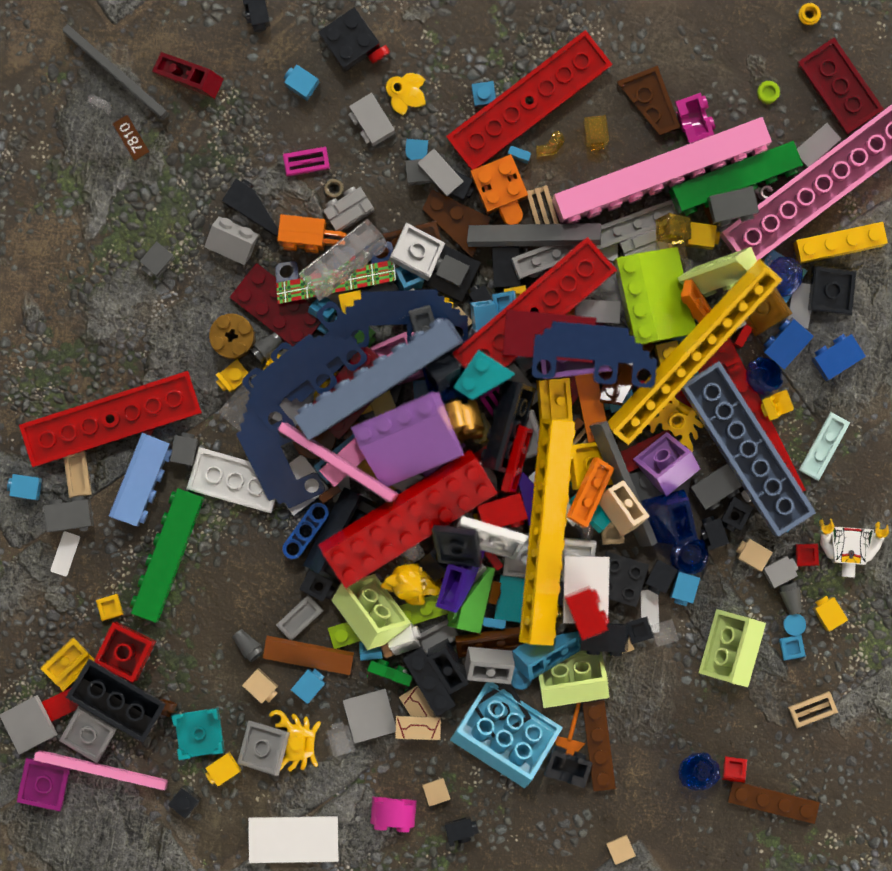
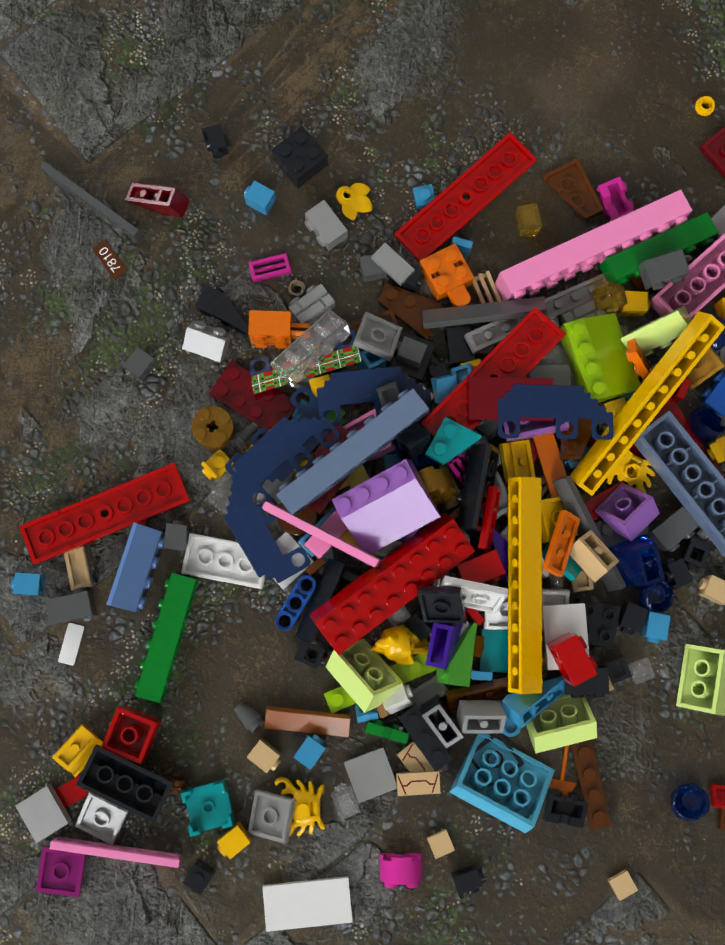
camera: 10 degrees left, 5 degrees down
clear tile [87,94,113,115] -> none
yellow tile [96,594,124,621] -> none
light grey tile [276,595,324,640] -> none
dark azure plate [308,295,339,322] -> none
red tile [368,45,390,64] -> none
dark azure tile [405,139,428,160] -> none
clear yellow arm [536,131,565,157] -> none
white sticker [641,590,659,633] -> none
lime tile [757,81,780,104] -> none

